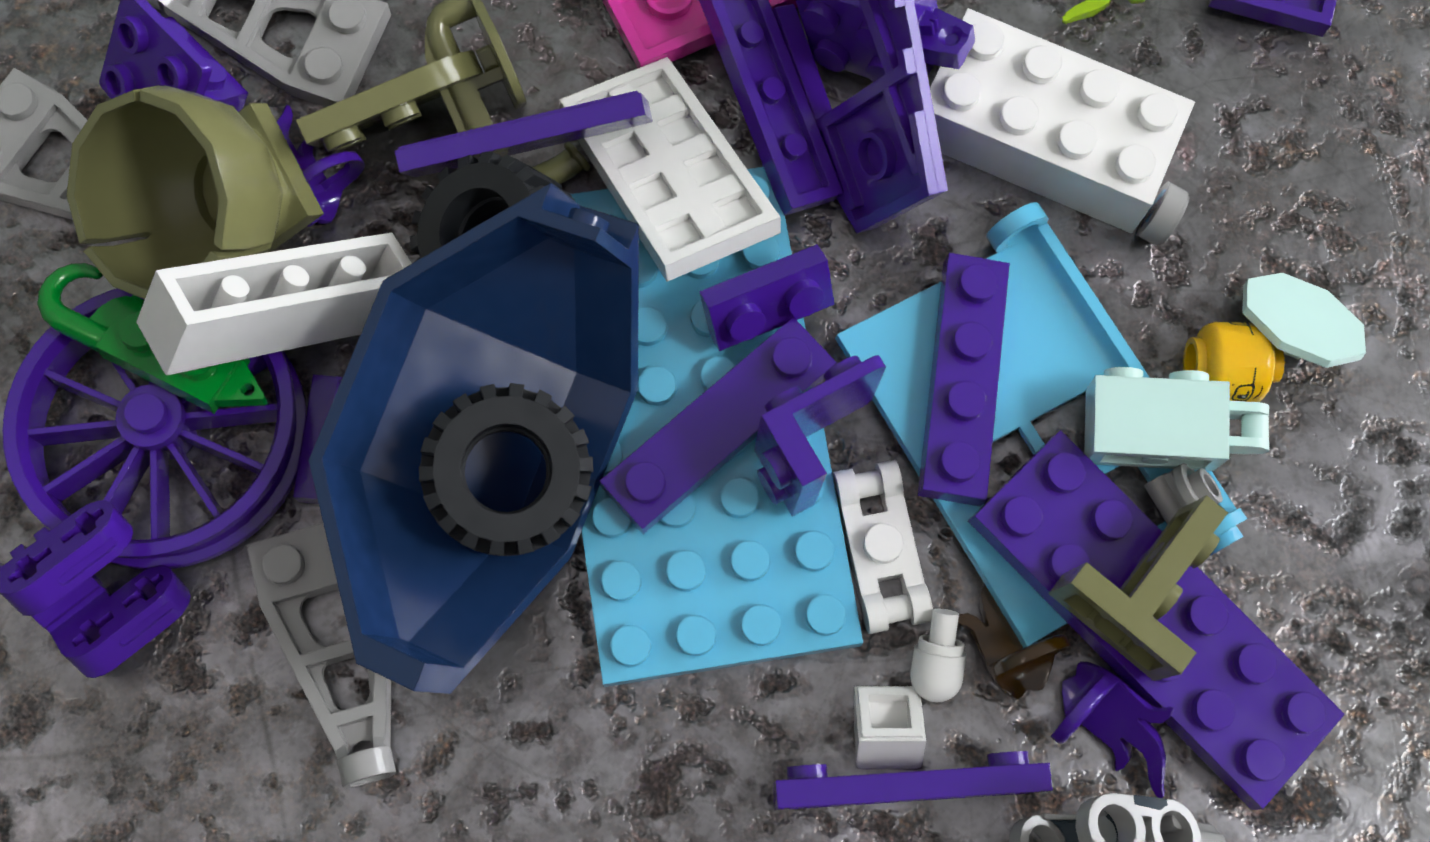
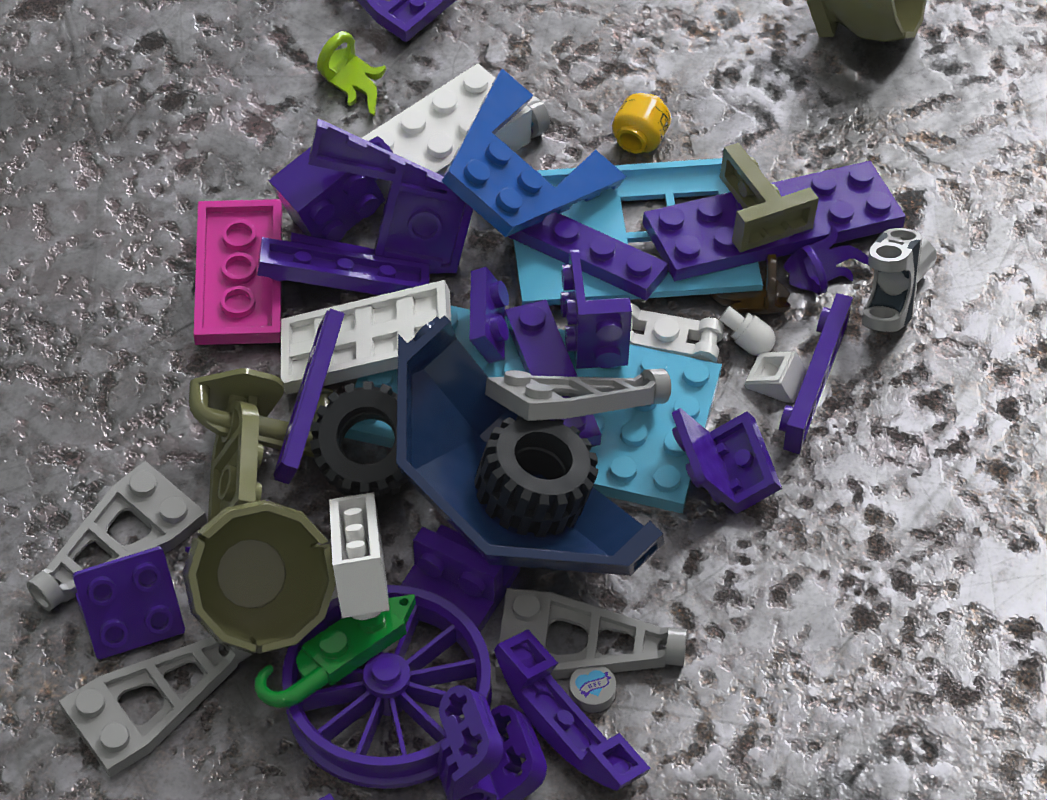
camera: 65 degrees left, 20 degrees down
light aqua brick [1084,367,1269,471] -> none
light grey plate [1144,463,1223,525] -> none
light aqua piece [1242,273,1366,368] -> none
none -> blue wing [441,69,627,237]
none -> light grey plate [485,369,672,421]
none -> dark purple slope [494,629,651,791]
none -> light grey tile [569,666,616,713]
none -> dark purple bracket [672,408,782,514]

